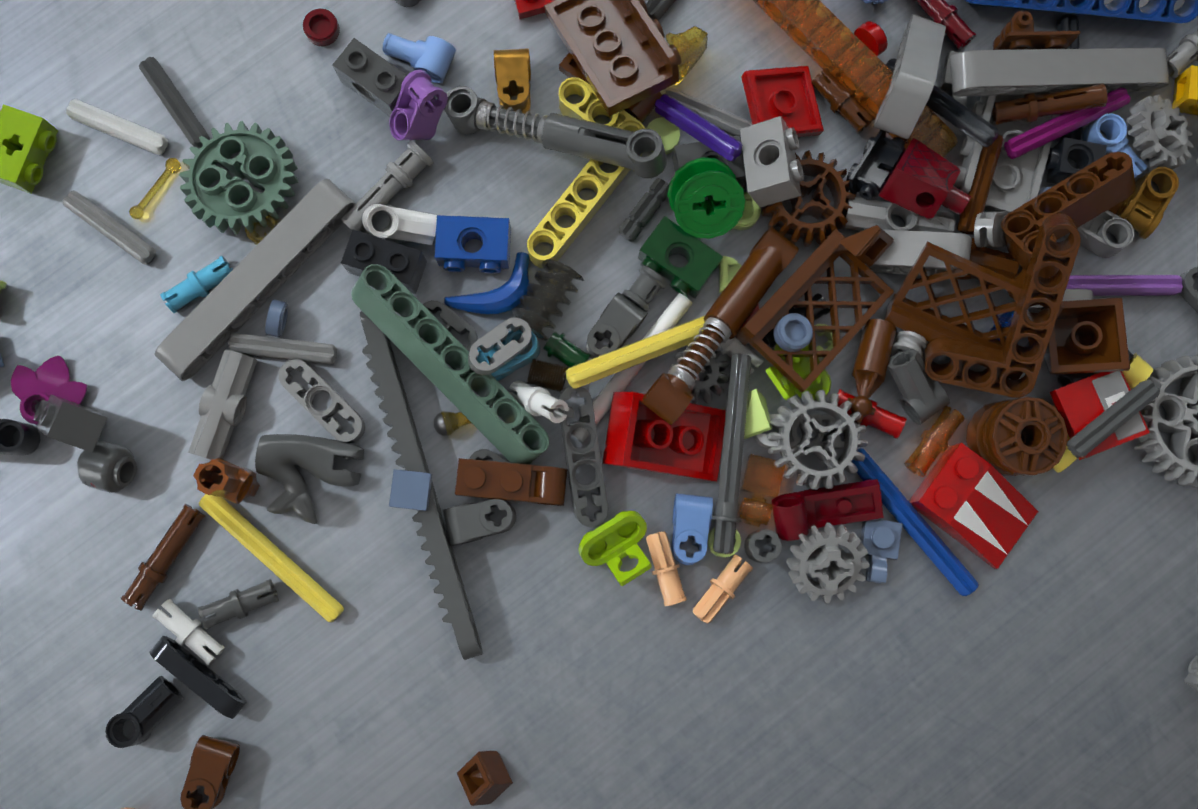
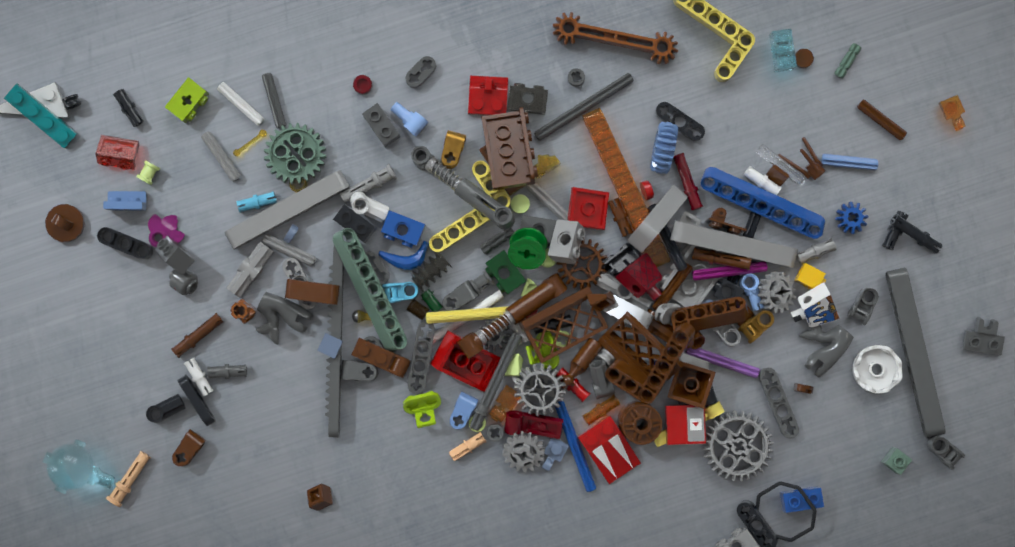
camera: 20 degrees right, 5 degrees up
light yellow axle [199,494,344,622] -> none
medium lavender piece [389,70,448,140] -> none
light grey beam [468,318,532,375] -> none
white pin [509,380,569,423] -> none
light nougat axle [646,531,687,606] -> none
dark purple axle [655,94,743,161] -> none
sand blue tile [774,313,813,352] -> none
dark grey axle [1067,379,1160,458] -> none
none -> reddish brown beam [285,279,340,305]

